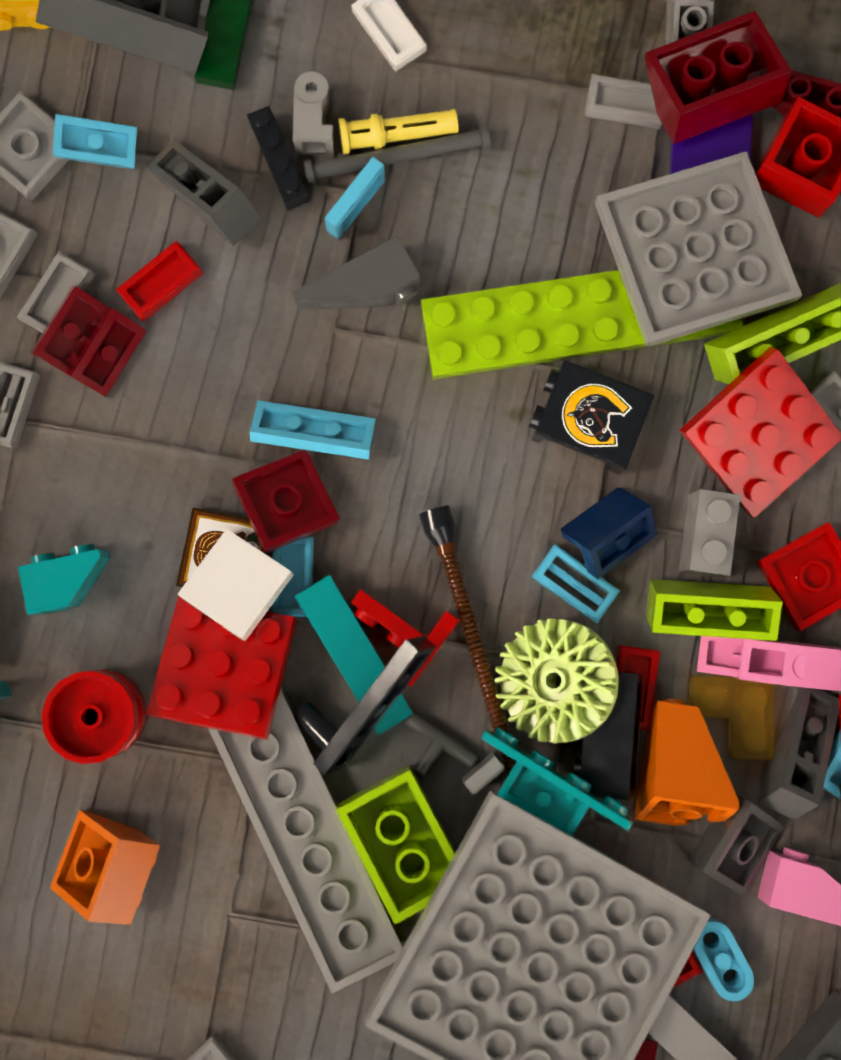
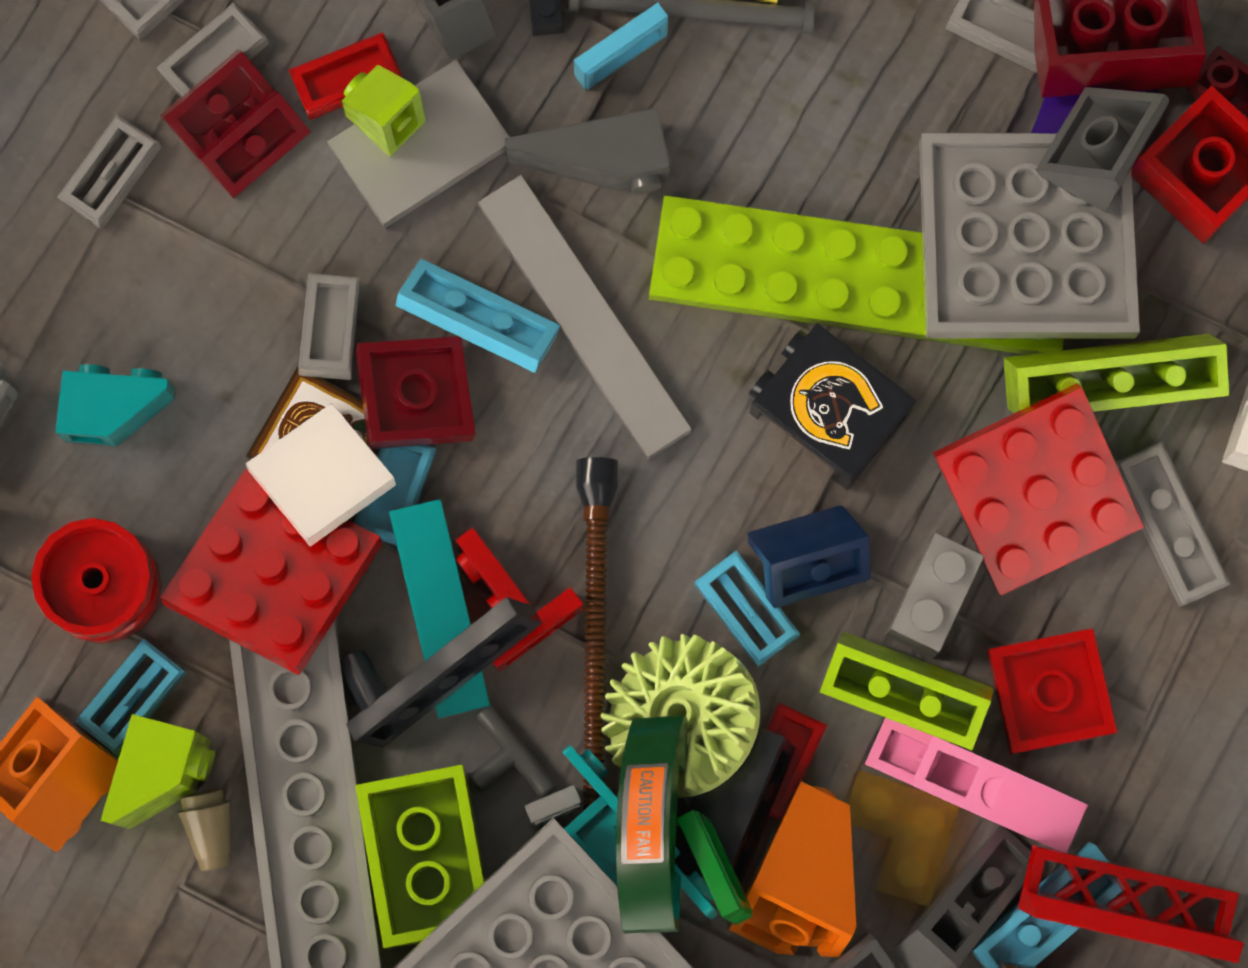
camera: 25 degrees right, 5 degrees down
none -> medium azure tile [75,639,187,756]
none -> lime slope [100,714,215,829]
none -> dark tan cone [177,789,232,871]
none -> light grey tile [298,273,360,380]
none -> light grey tile [327,59,510,229]
none -> lime slope [341,65,426,157]
none -> light grey tile [478,175,691,461]
none -> dark green slope [616,715,688,934]
none -> green tile [677,809,753,925]
none -> dark grey slope [1036,87,1170,213]

